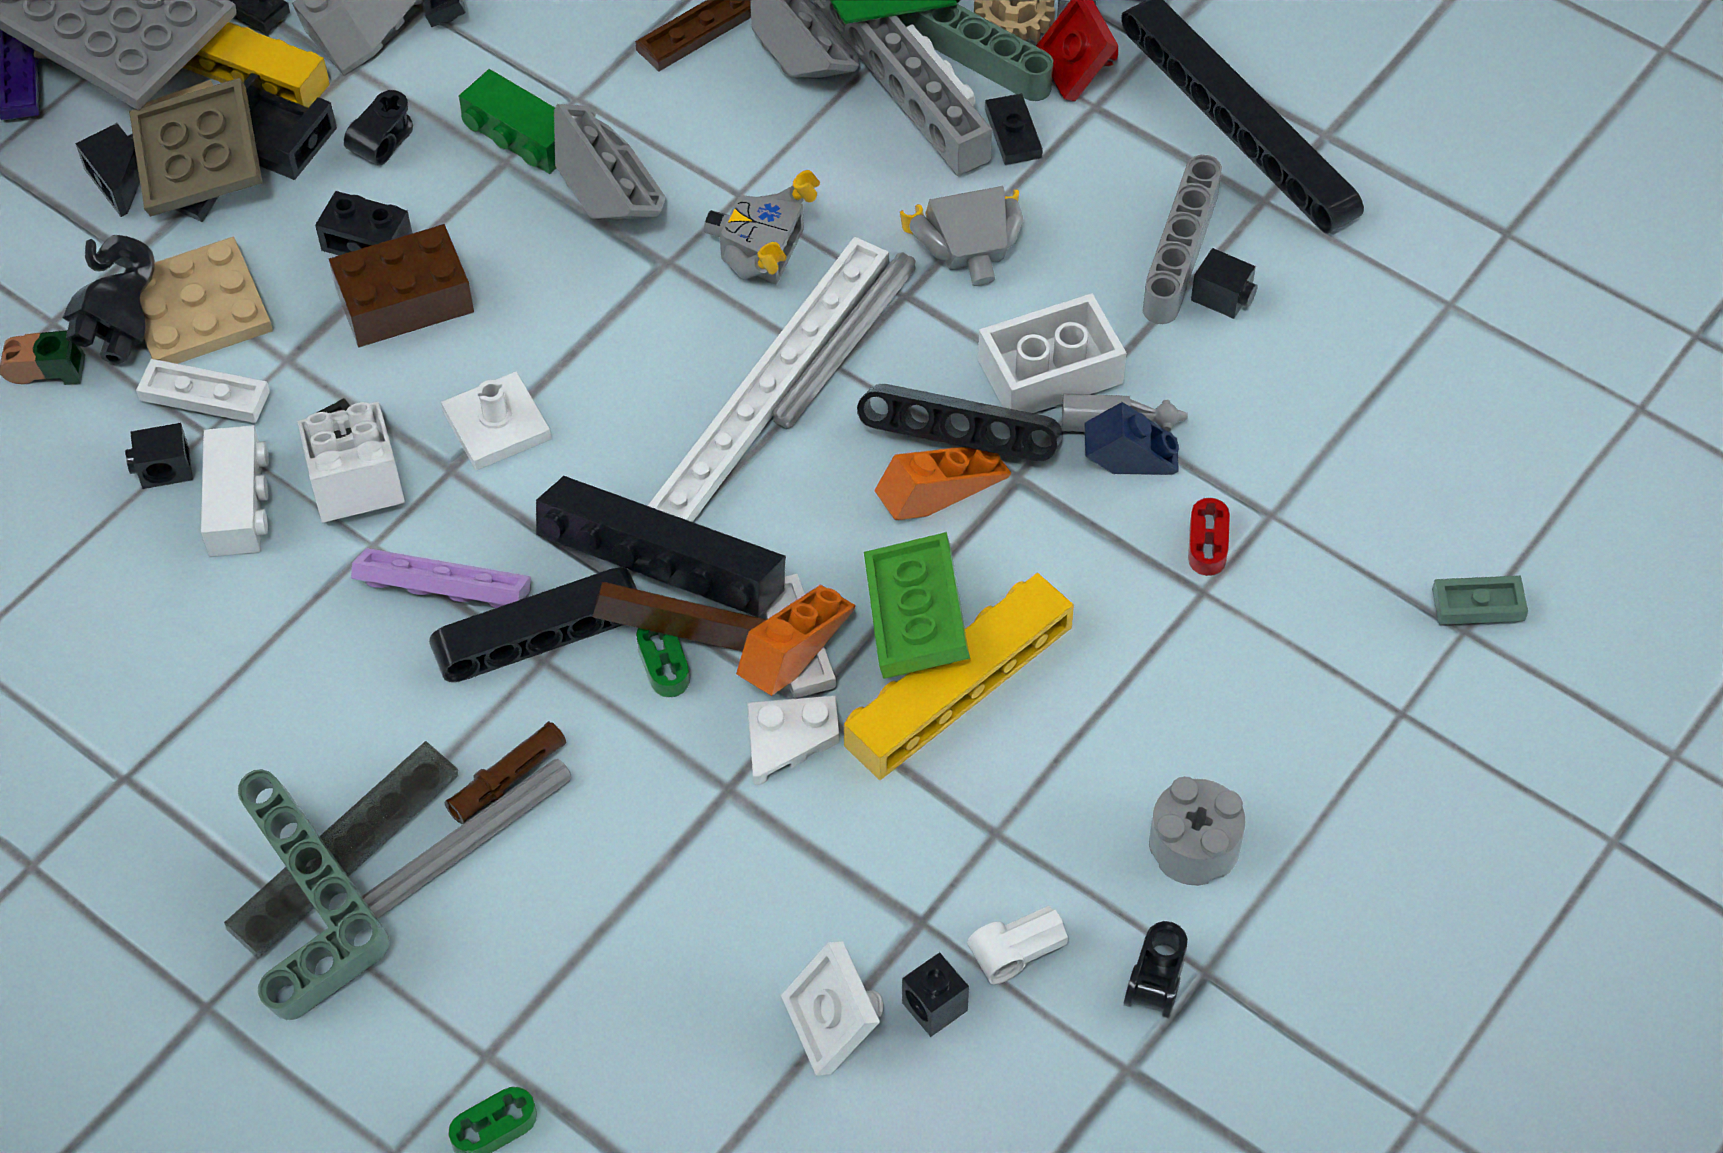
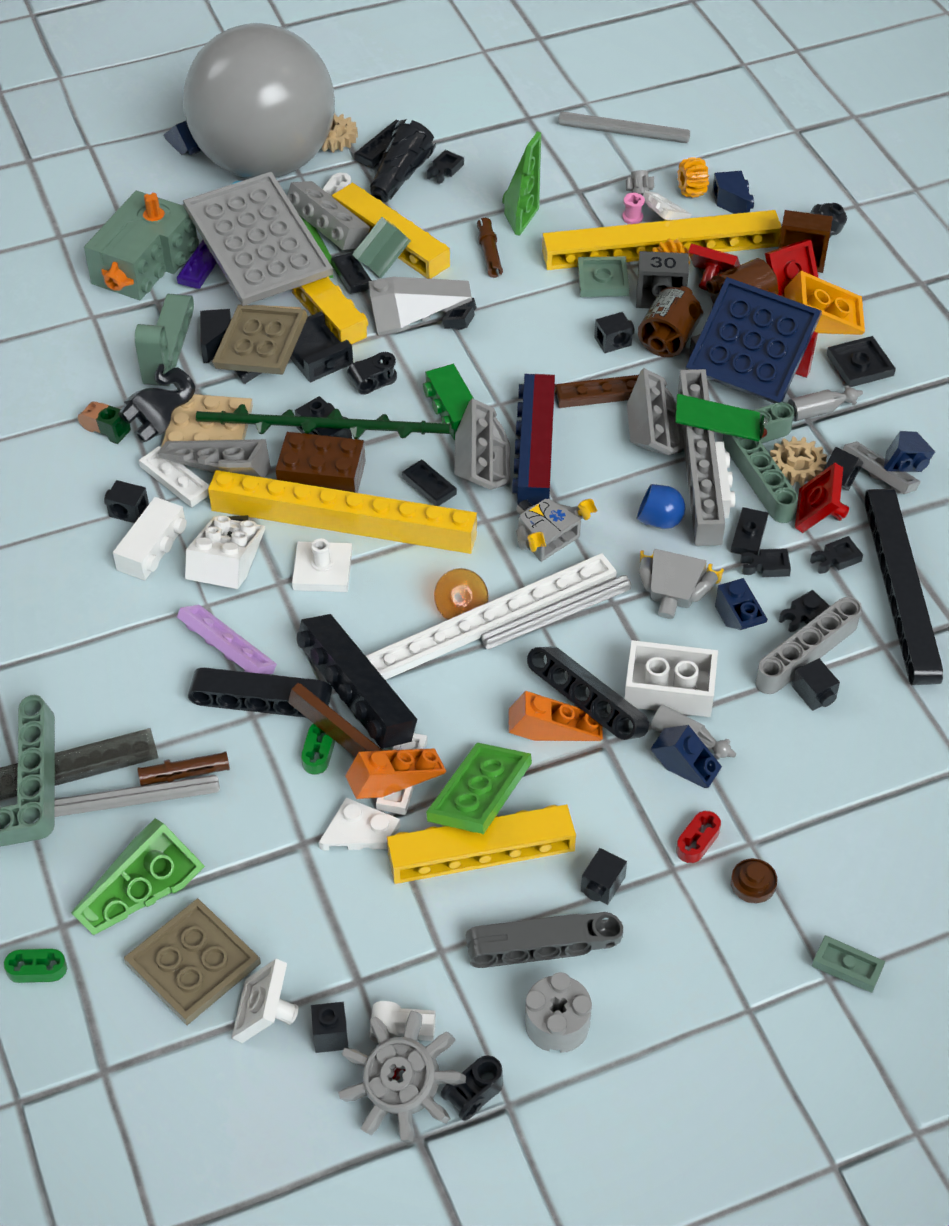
camera: 30 degrees right, 5 degrees down
none -> bright green wedge [71,818,205,935]
none -> dark tan plate [124,898,261,1025]
none -> sand green beam [135,294,194,386]
none -> light grey wedge [158,439,271,478]
none -> dark green plant [196,404,452,439]
none -> yellow brick [208,470,477,554]
none -> light grey gear [338,1011,466,1143]
none -> black plate [402,459,457,506]
none -> clear orange dish [434,568,488,620]
none -> dark grey piece [465,912,623,968]
none -> brick [512,374,555,505]
none -> black brick [581,848,627,905]
none -> blue helmet [636,484,686,529]
none -> dark blue slope [715,578,768,630]
none -> reddish brown plate [731,858,778,904]
none -> black plate [740,548,791,577]
none -> black plate [779,590,830,632]
none -> black plate [810,536,863,574]

